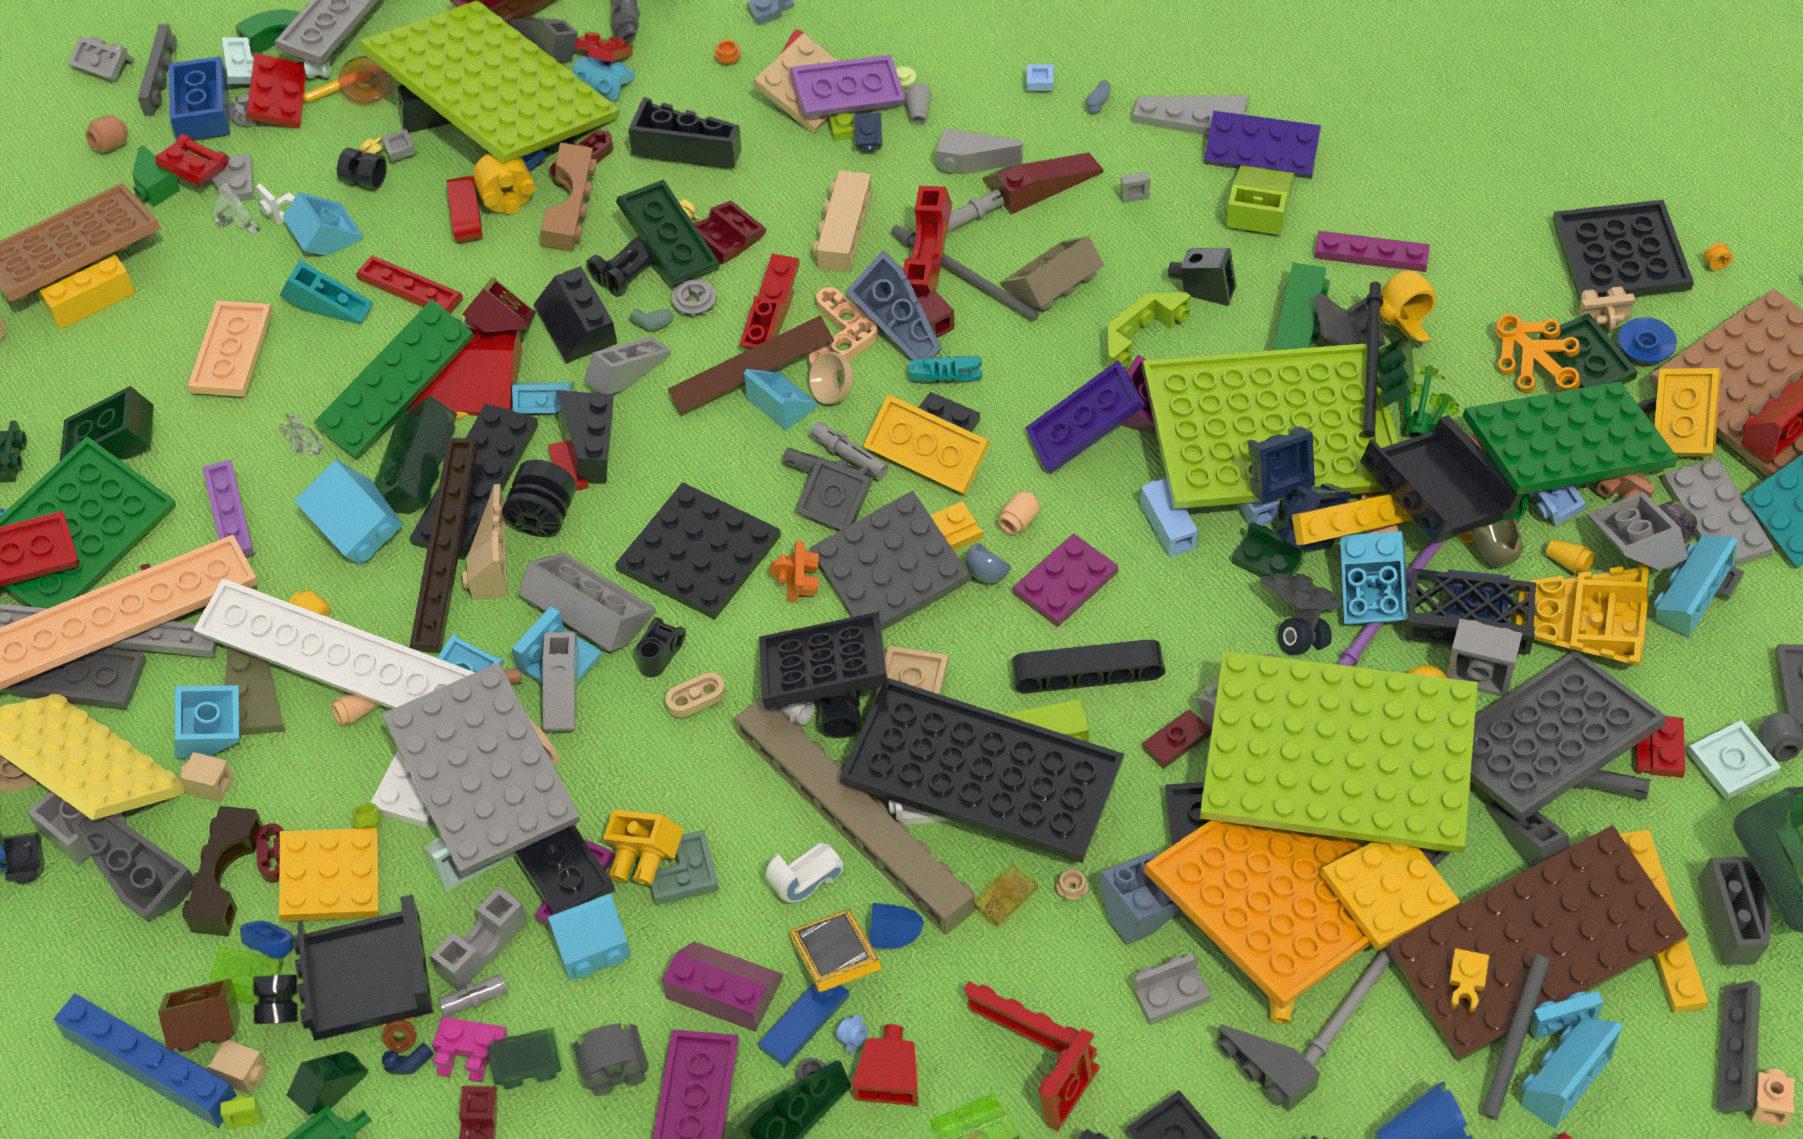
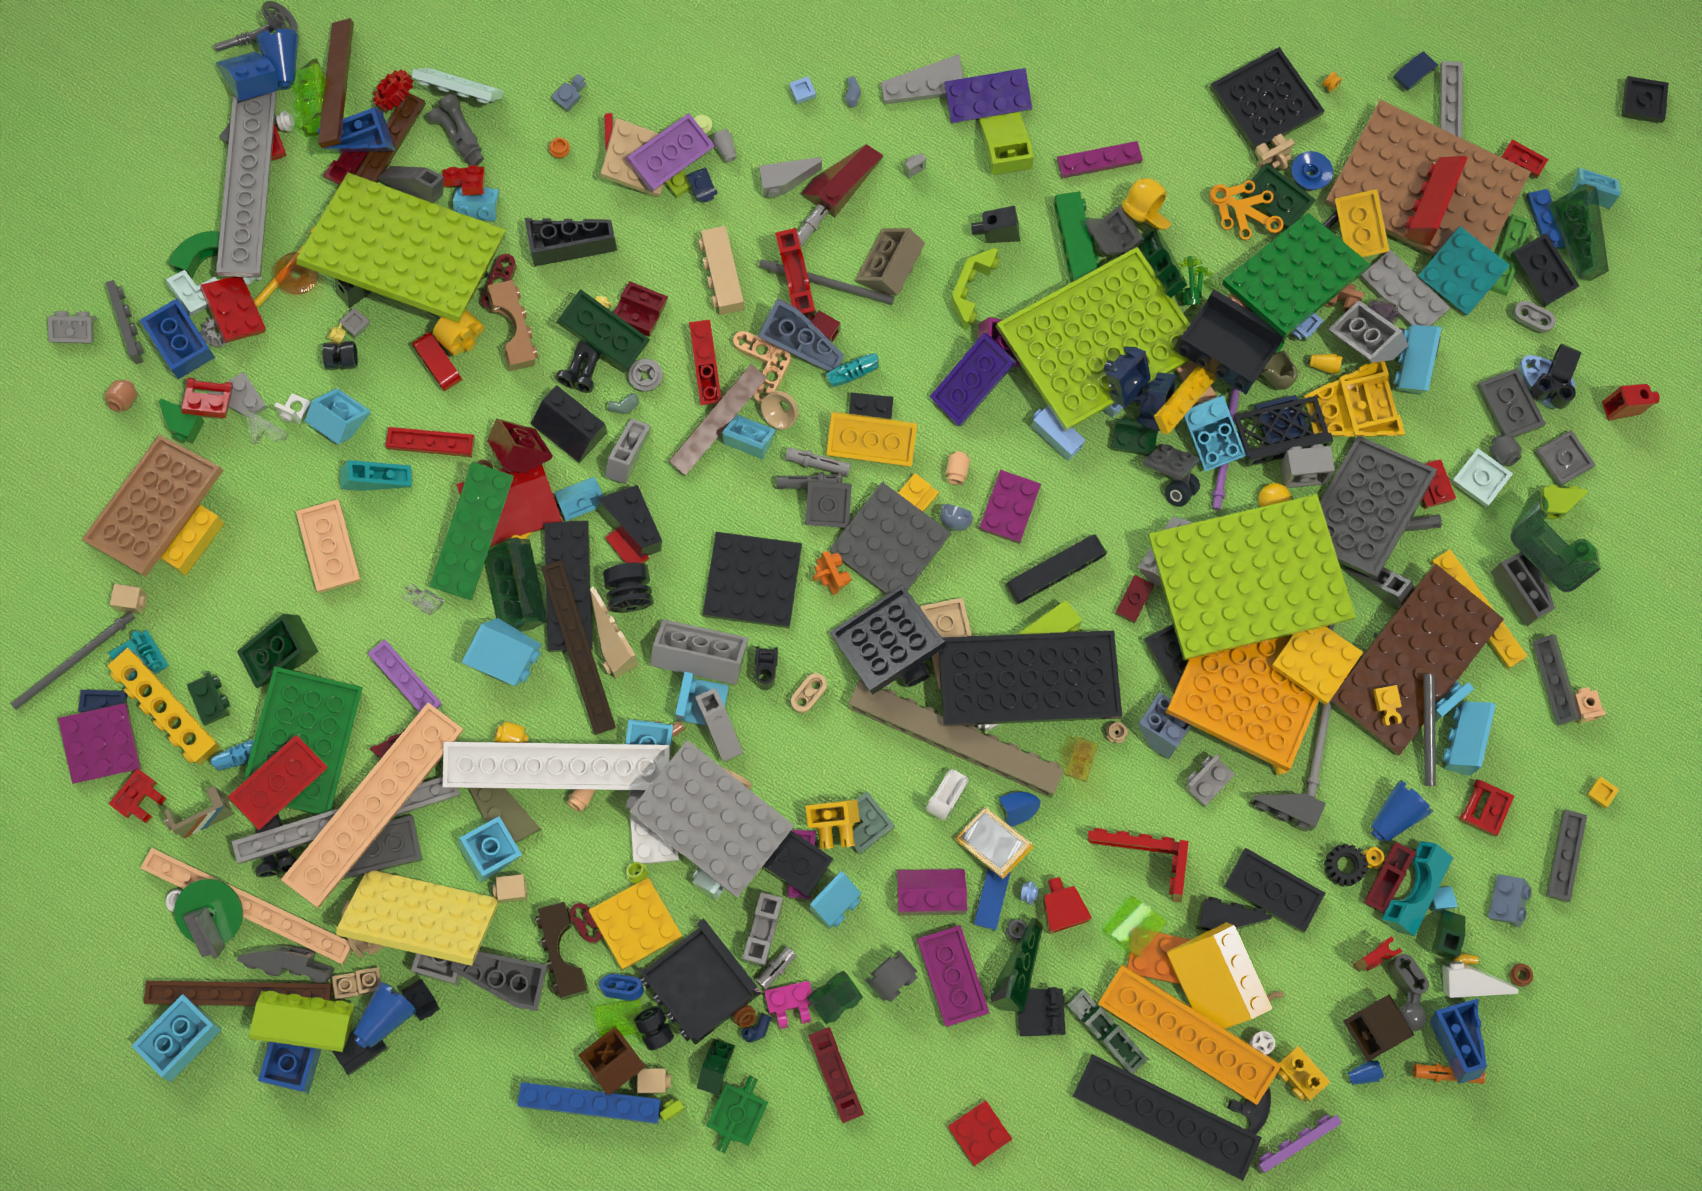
camera: 30 degrees left, 20 degrees up
black bar [1363,281,1383,437] -> none

